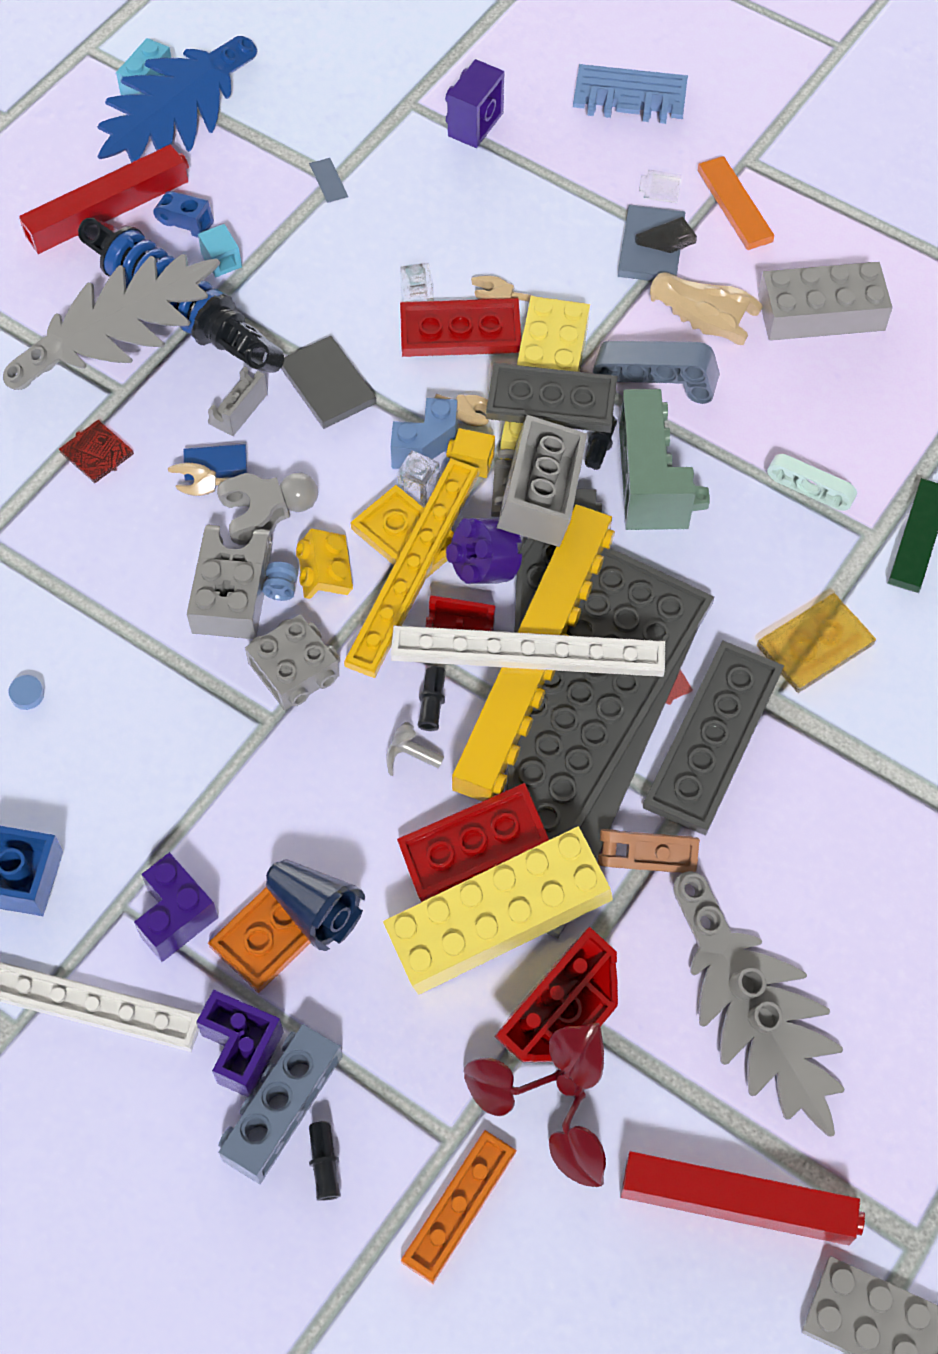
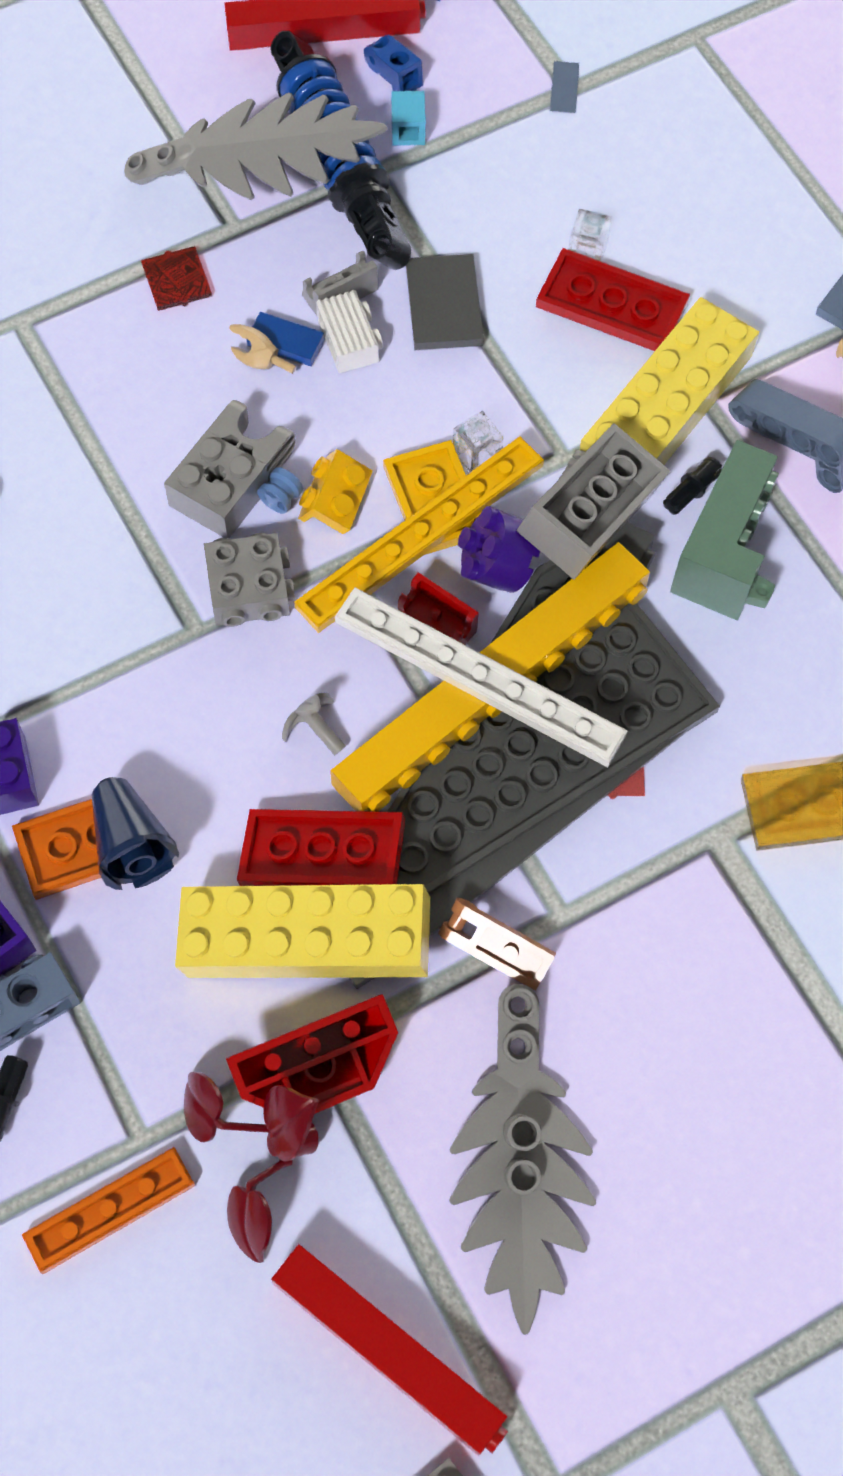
camera: 25 degrees right, 5 degrees up
light grey piece [217,472,318,545] -> none
medium blue brick [390,398,458,471] -> none
black axle [417,665,446,732] -> none
tan hand [434,393,489,427] -> none
dark purple brick [445,59,505,149] -> none
yellow brick [447,428,495,478] -> none
tan hand [471,276,533,302] -> none
dark grey tile [486,363,618,433] -> none
dark grey plate [642,640,784,836] -> none
none -> white brick [316,290,383,374]

